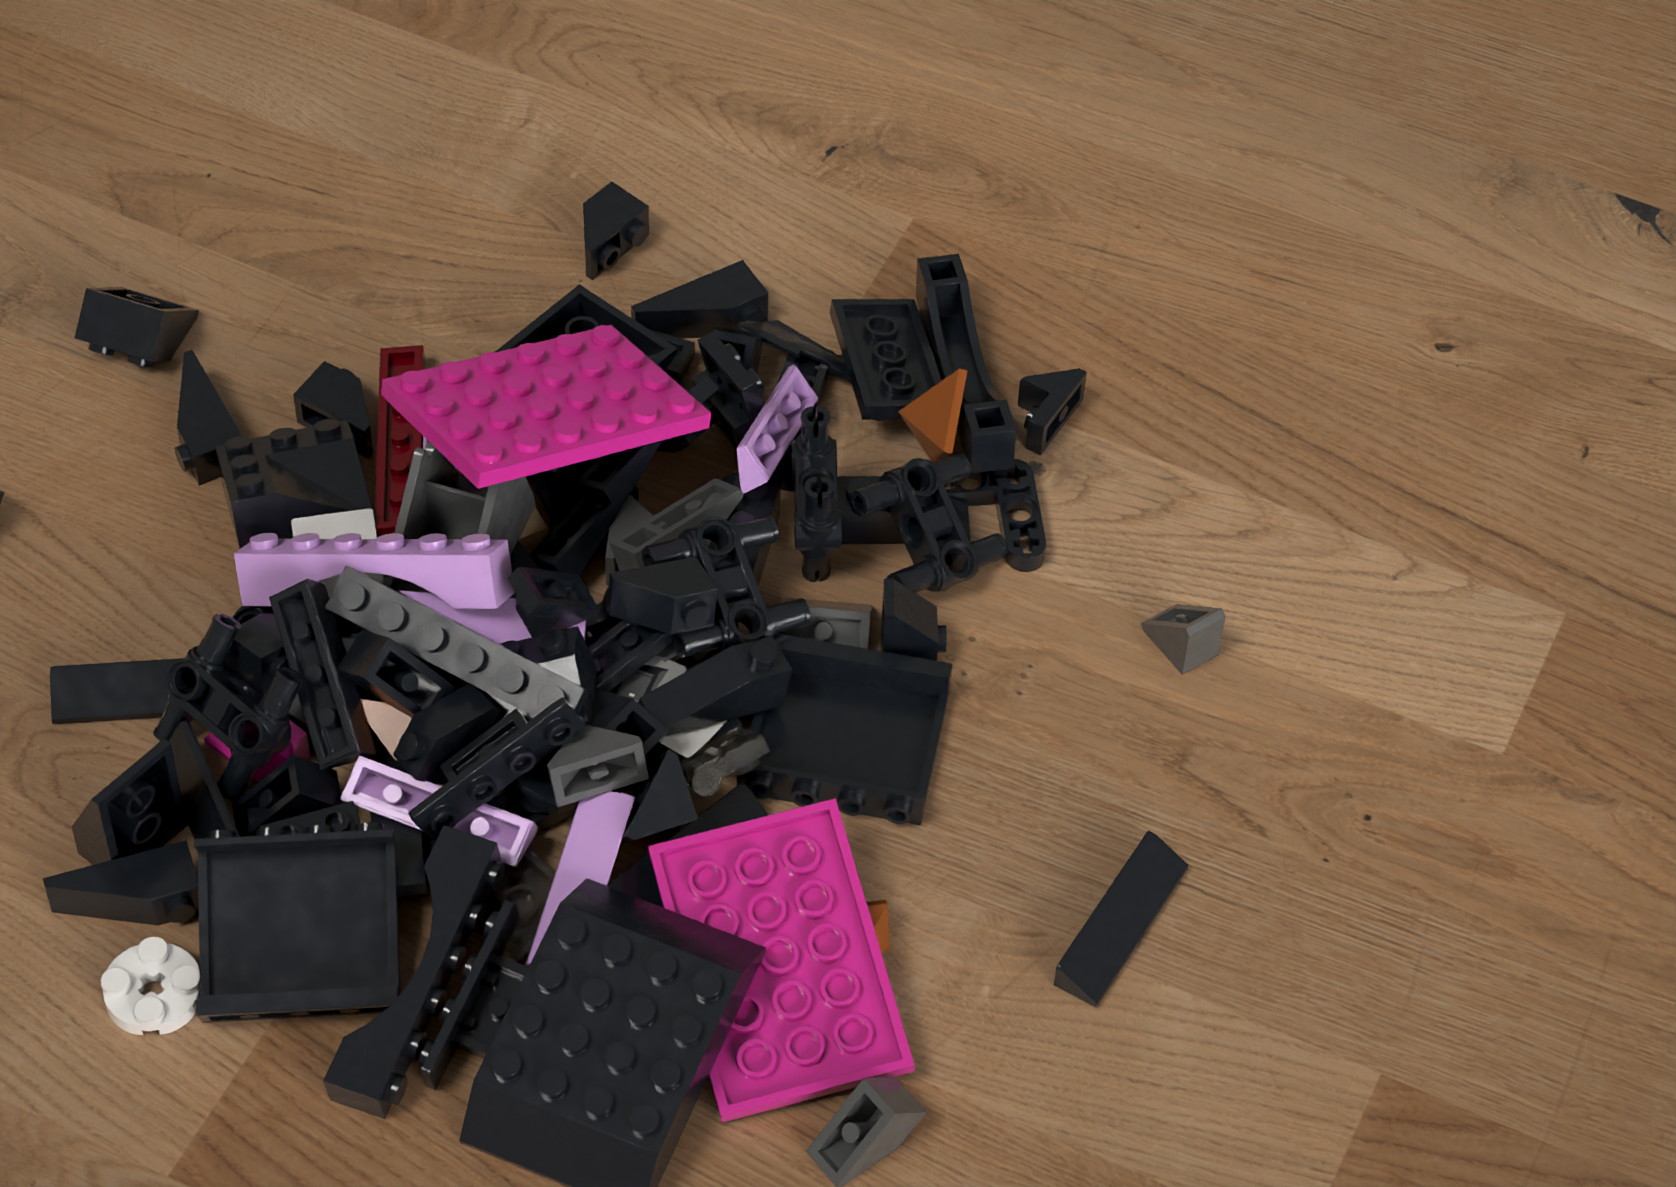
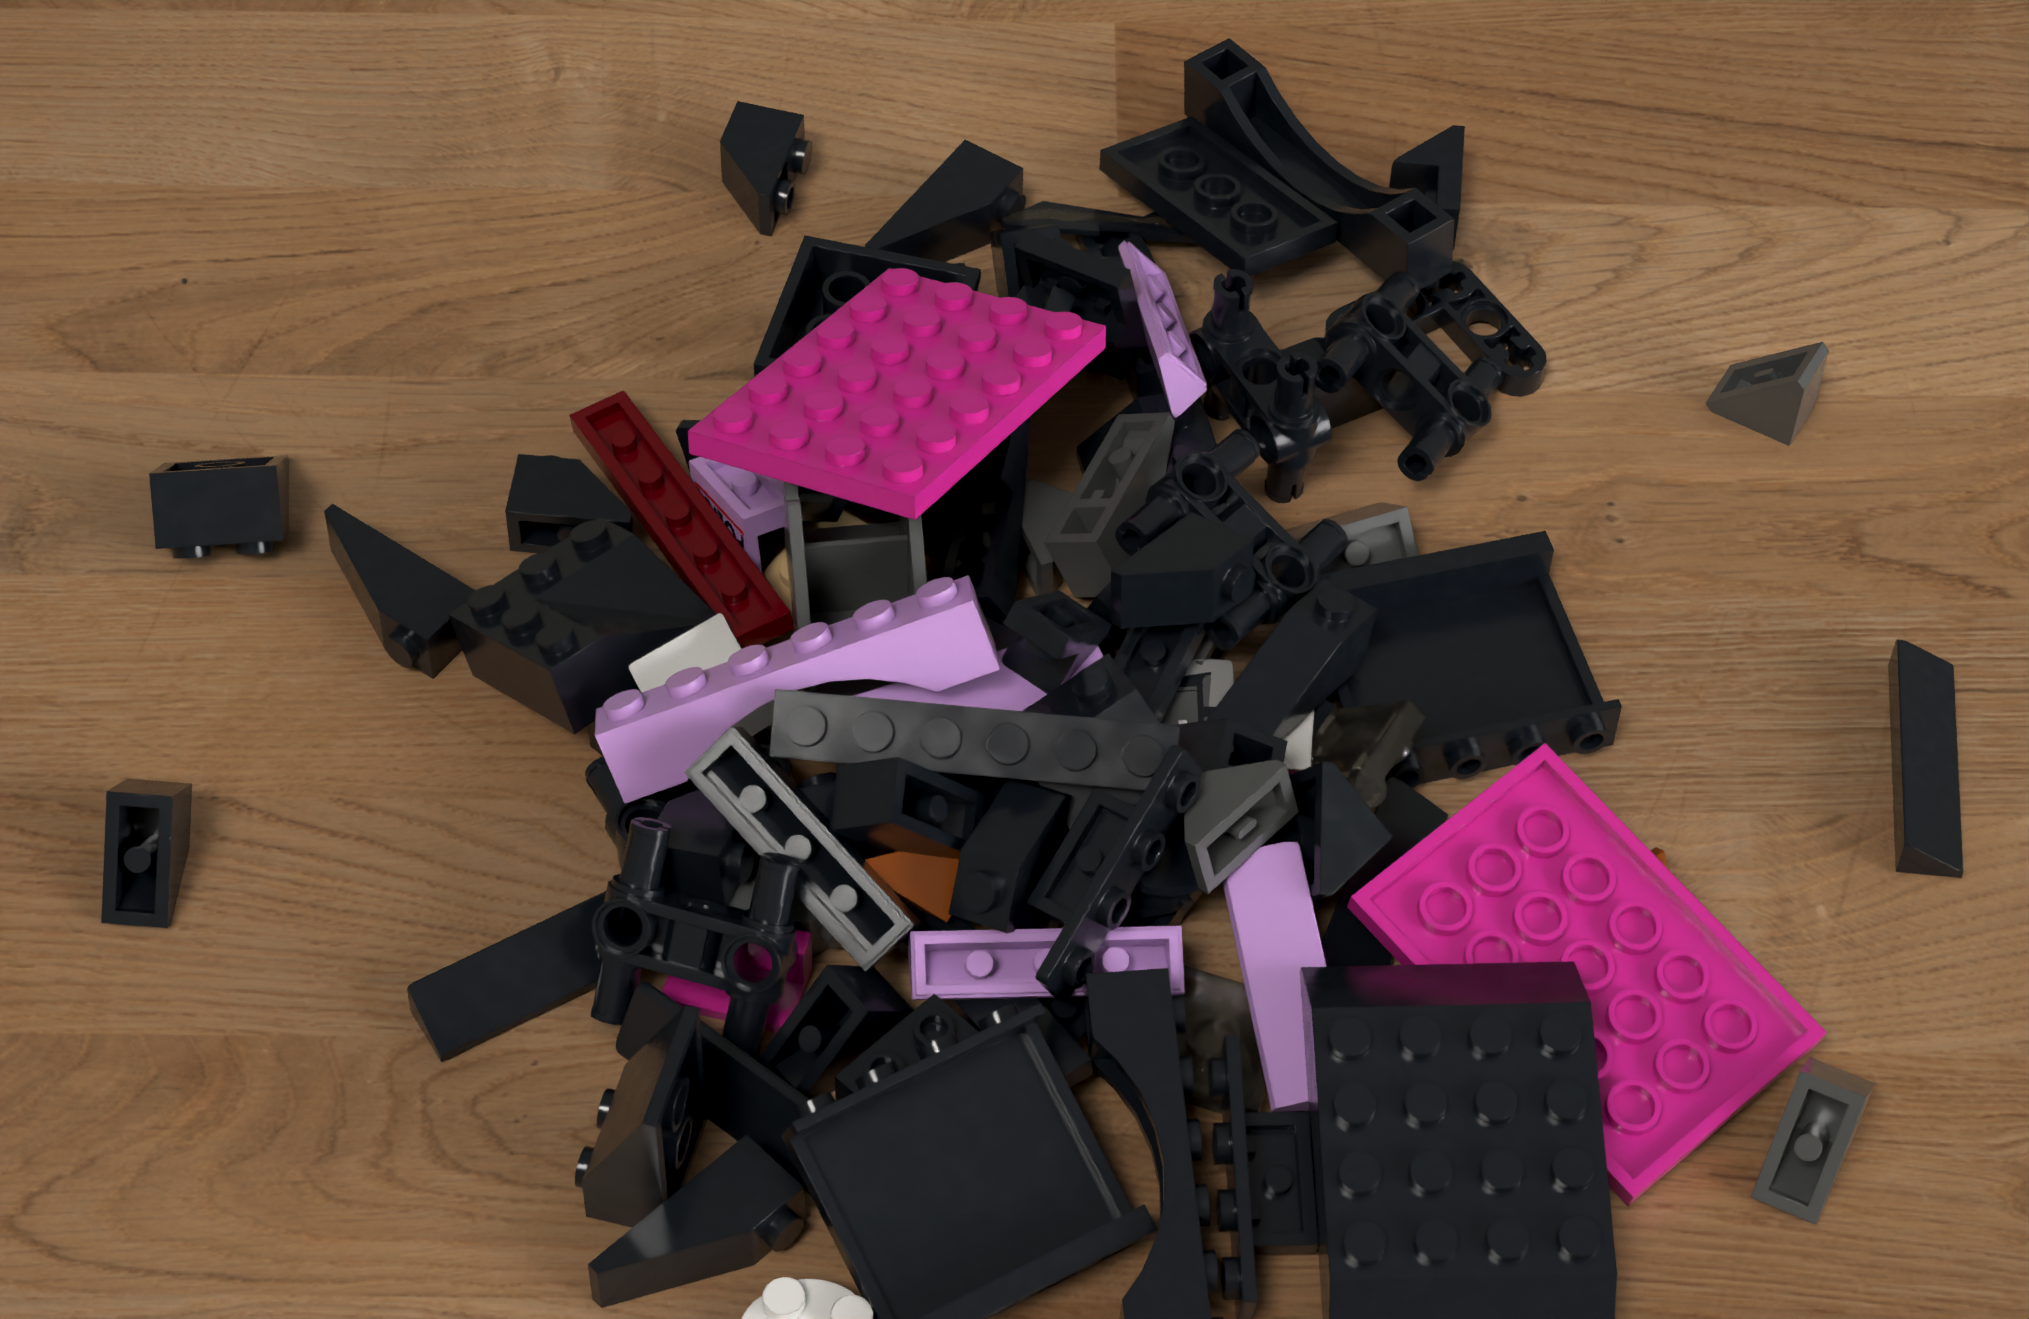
camera: 25 degrees left, 0 degrees up
black slope [881,579,947,661] -> none
dark orange slope [898,369,967,462] -> none

